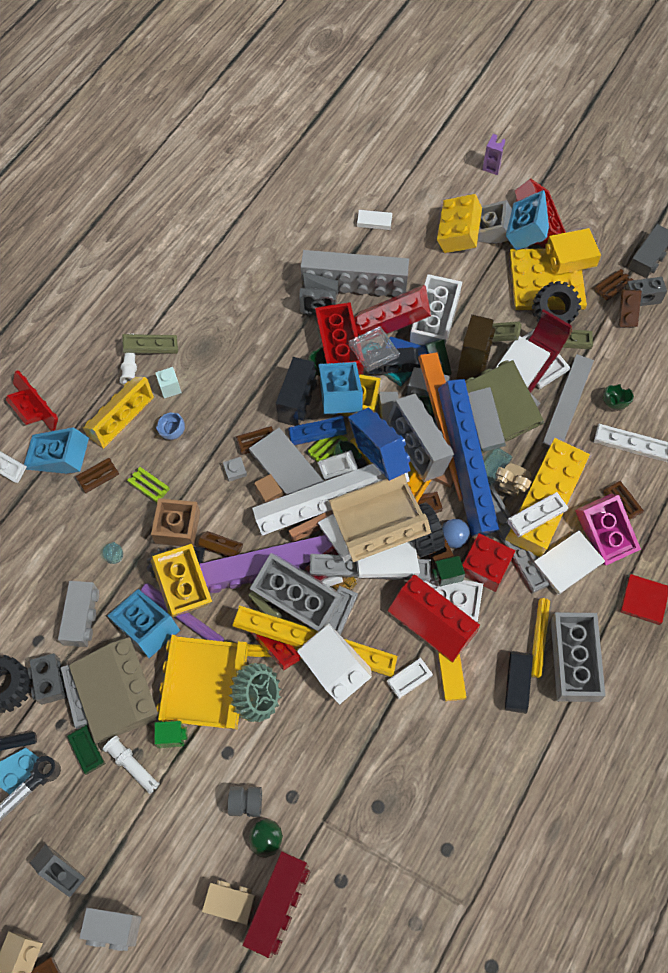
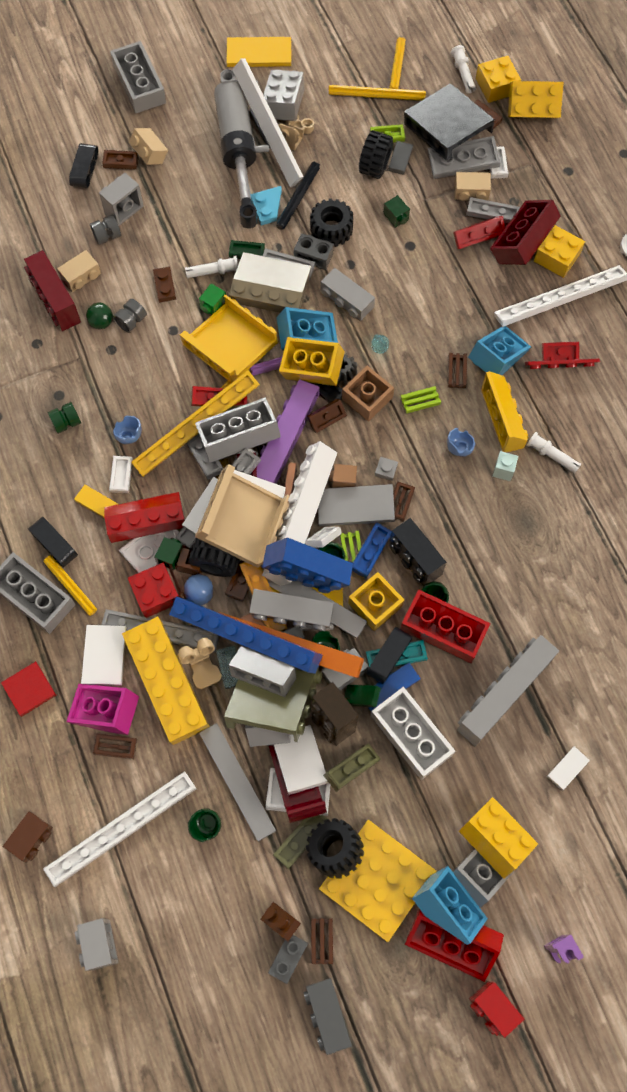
camera: 125 degrees right, 5 degrees up
dark grey slope [30,844,85,897] -> none
olive tile [122,334,178,354] -> none
sand green gear [229,663,282,722] -> none
white slope [297,623,372,704] -> none
dark grey piece [299,272,338,316] -> none
dark azure slope [319,362,363,414] -> none
clear tile [349,326,400,372] -> none
red slope [355,285,431,342] -> none
white tile [507,492,568,538] -> none
yellow brick [545,228,601,275] -> none
none -> dark green wheel [47,402,81,434]
none -> dark grey wheel [90,215,122,245]
none -> medium blue hair [113,416,142,444]
none -> reddish brown plate [153,266,176,303]
none -> red brick [469,981,525,1038]

